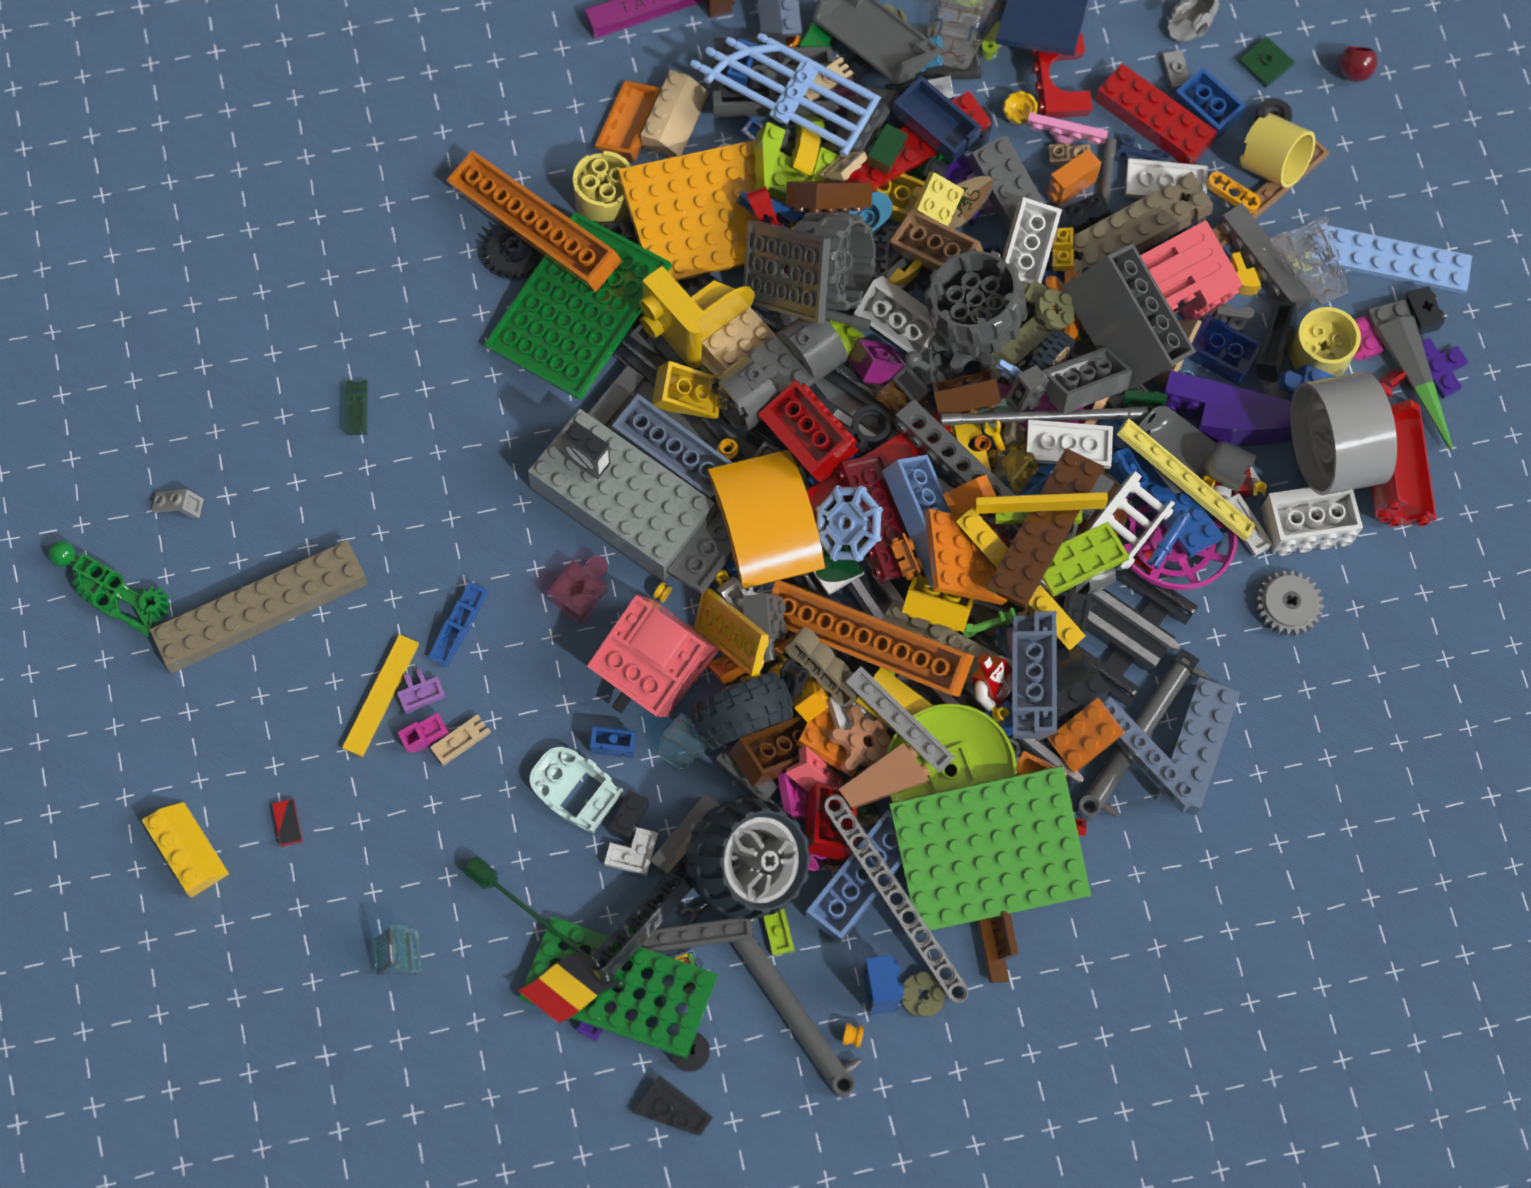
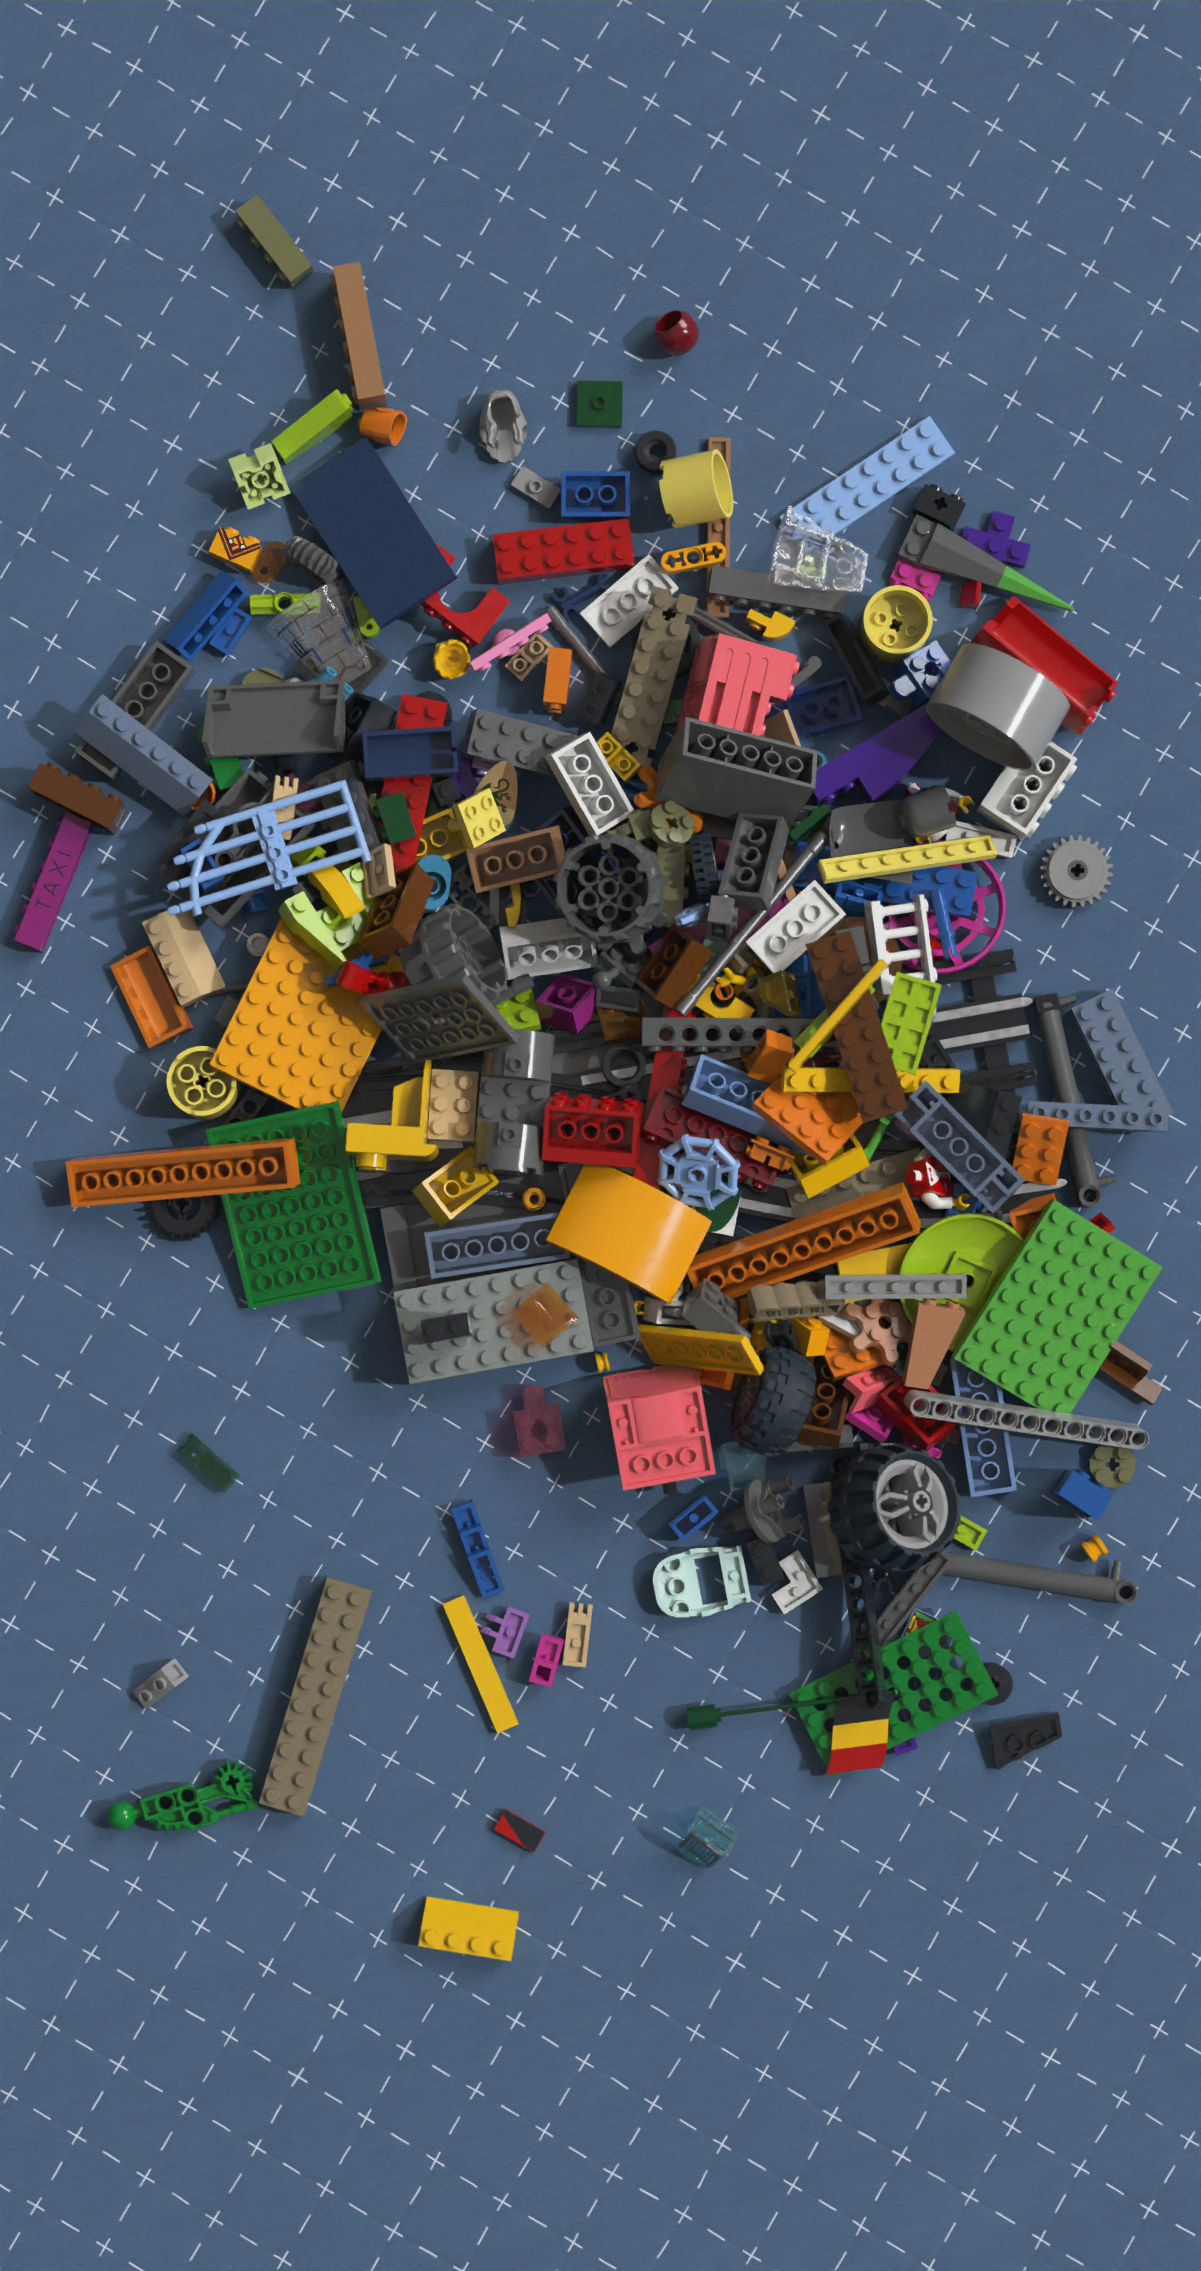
camera: 45 degrees left, 15 degrees up
none -> clear orange plate [512,1282,579,1349]
none -> dark grey piece [720,1476,805,1544]

